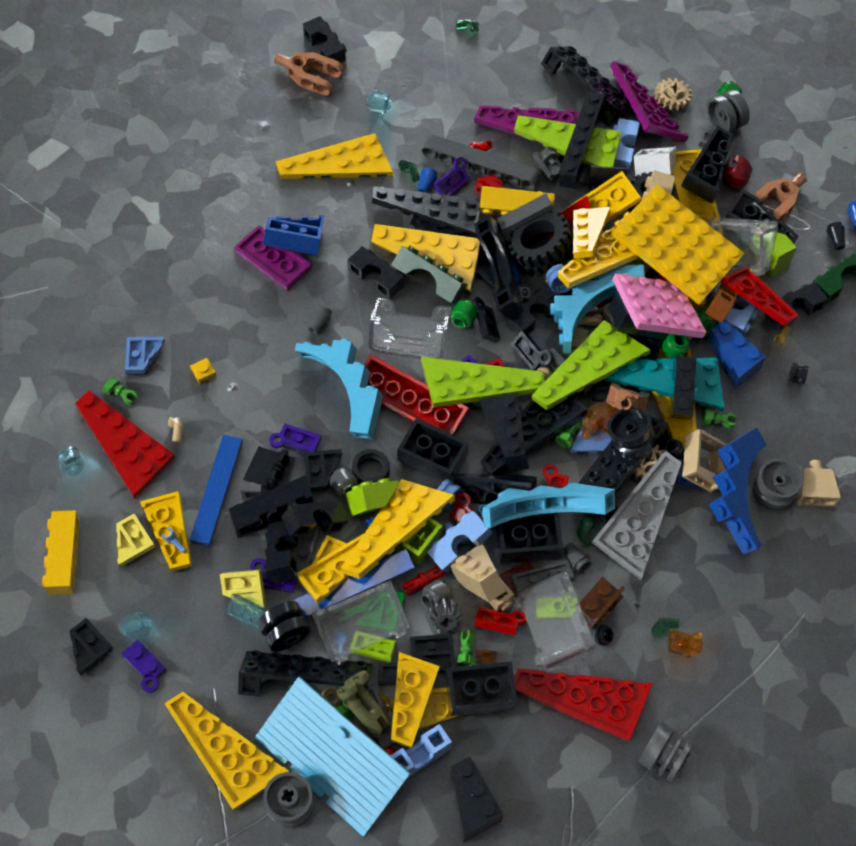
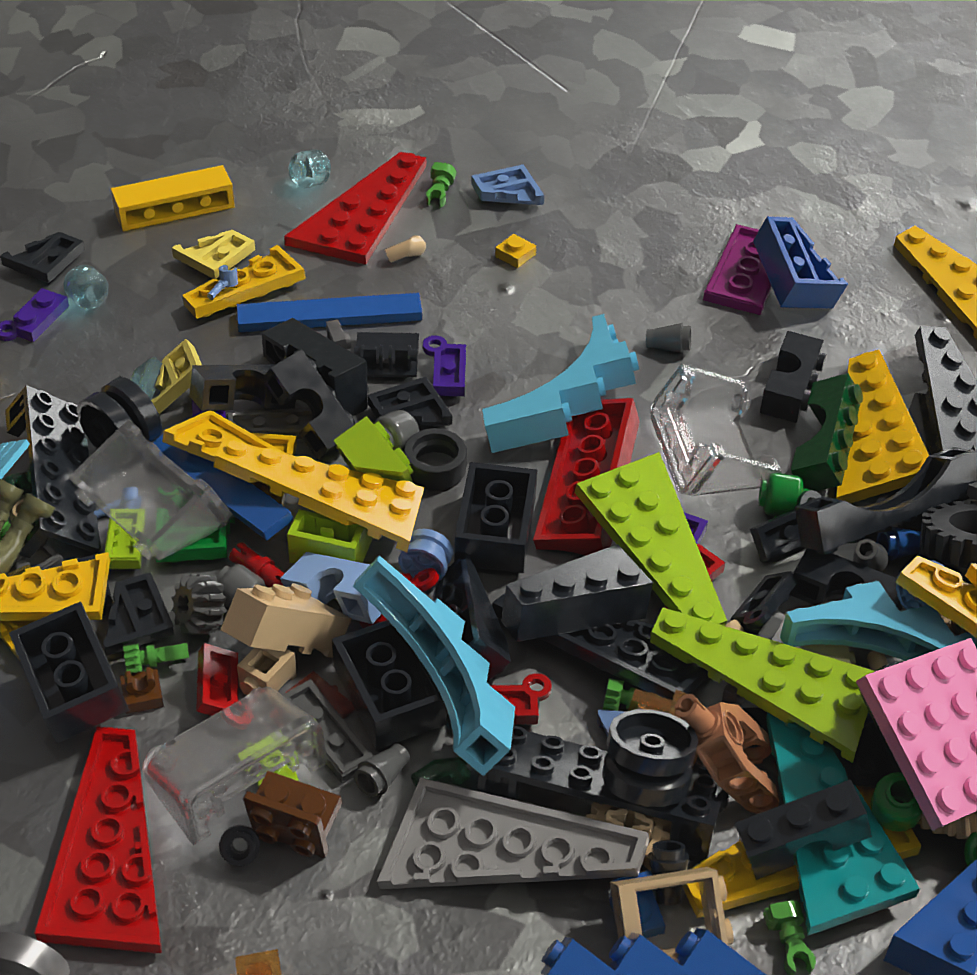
camera: 70 degrees right, 15 degrees down
clear green arm [651,618,679,637] -> none

